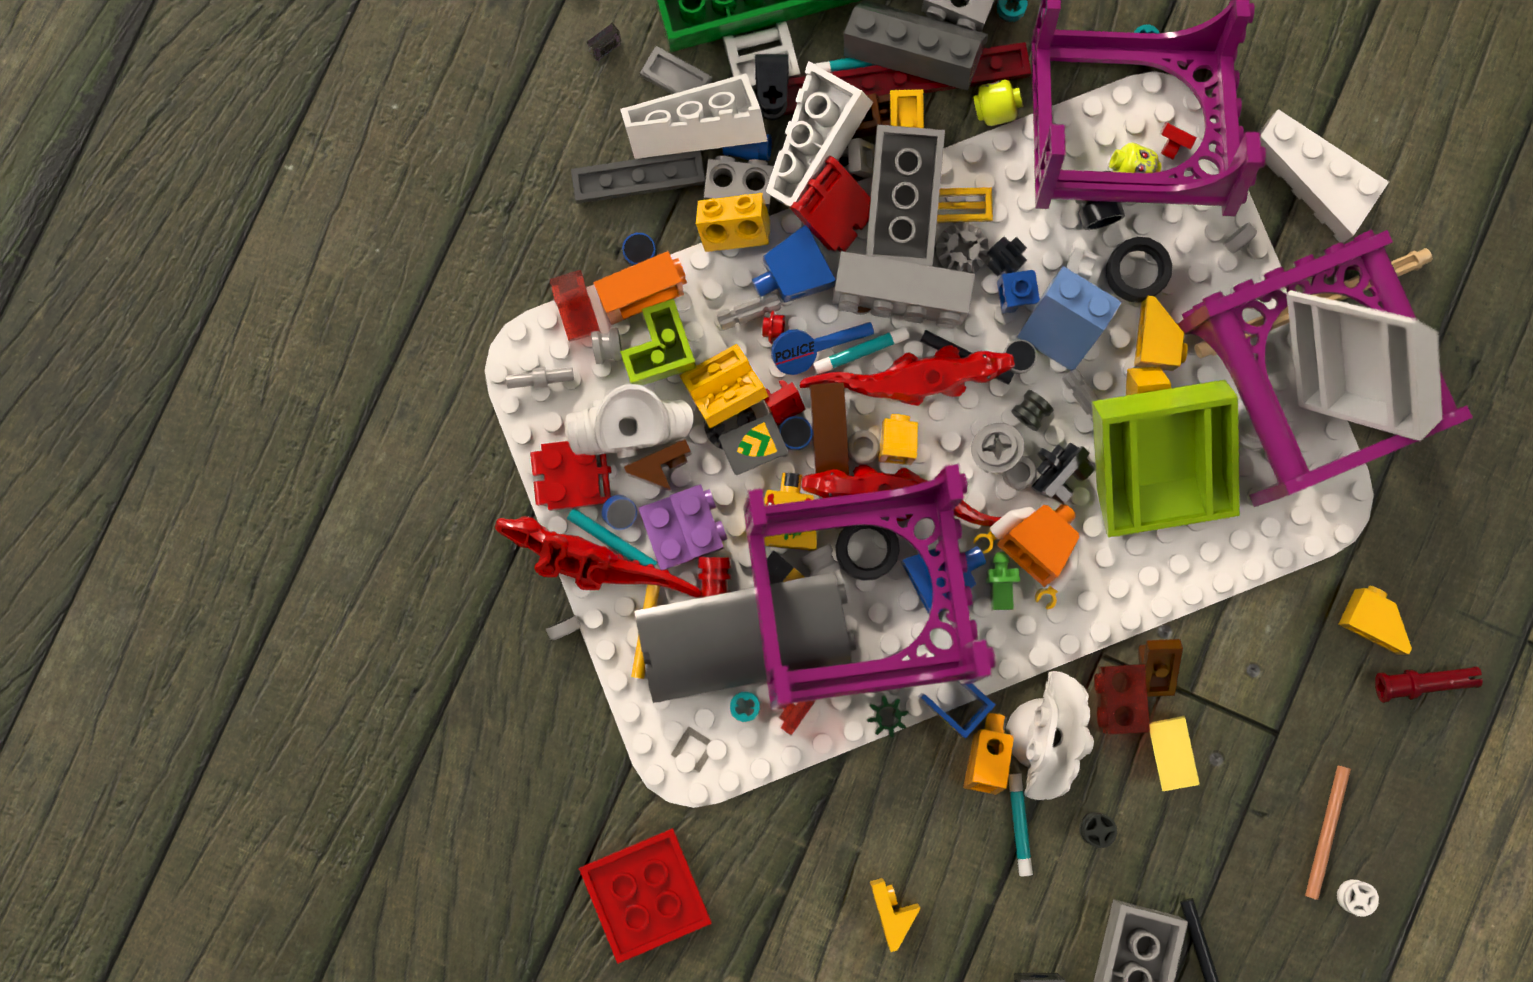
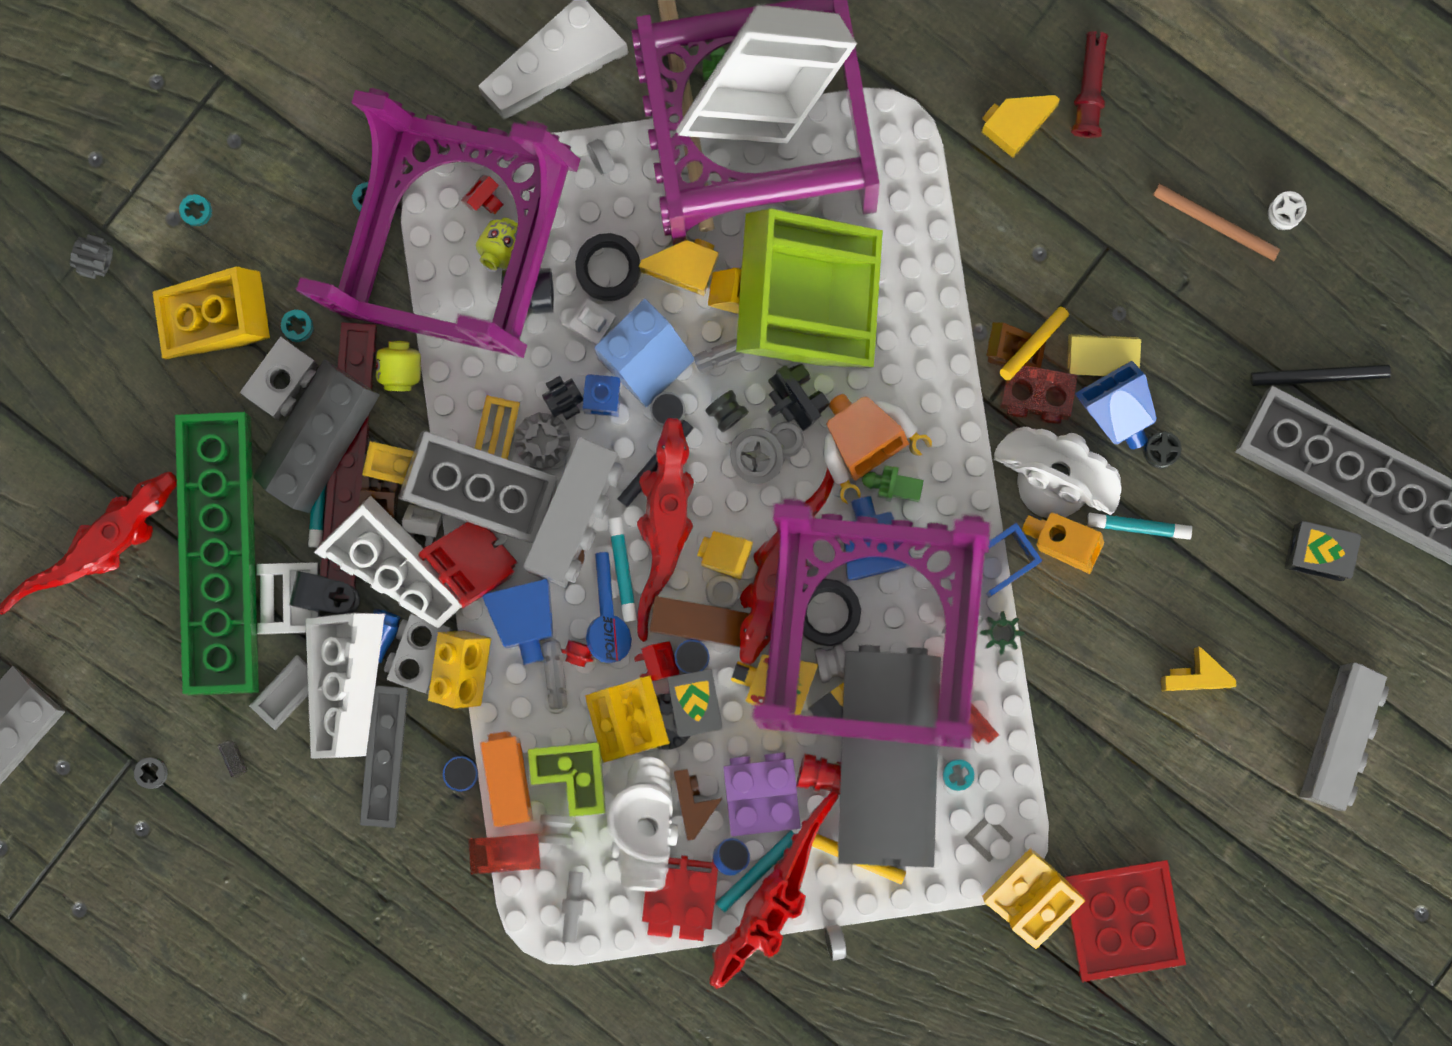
camera: 70 degrees left, 0 degrees up
none -> yellow slope [982,848,1085,949]
none -> yellow bar [1000,307,1069,380]
none -> torso [1075,361,1157,449]

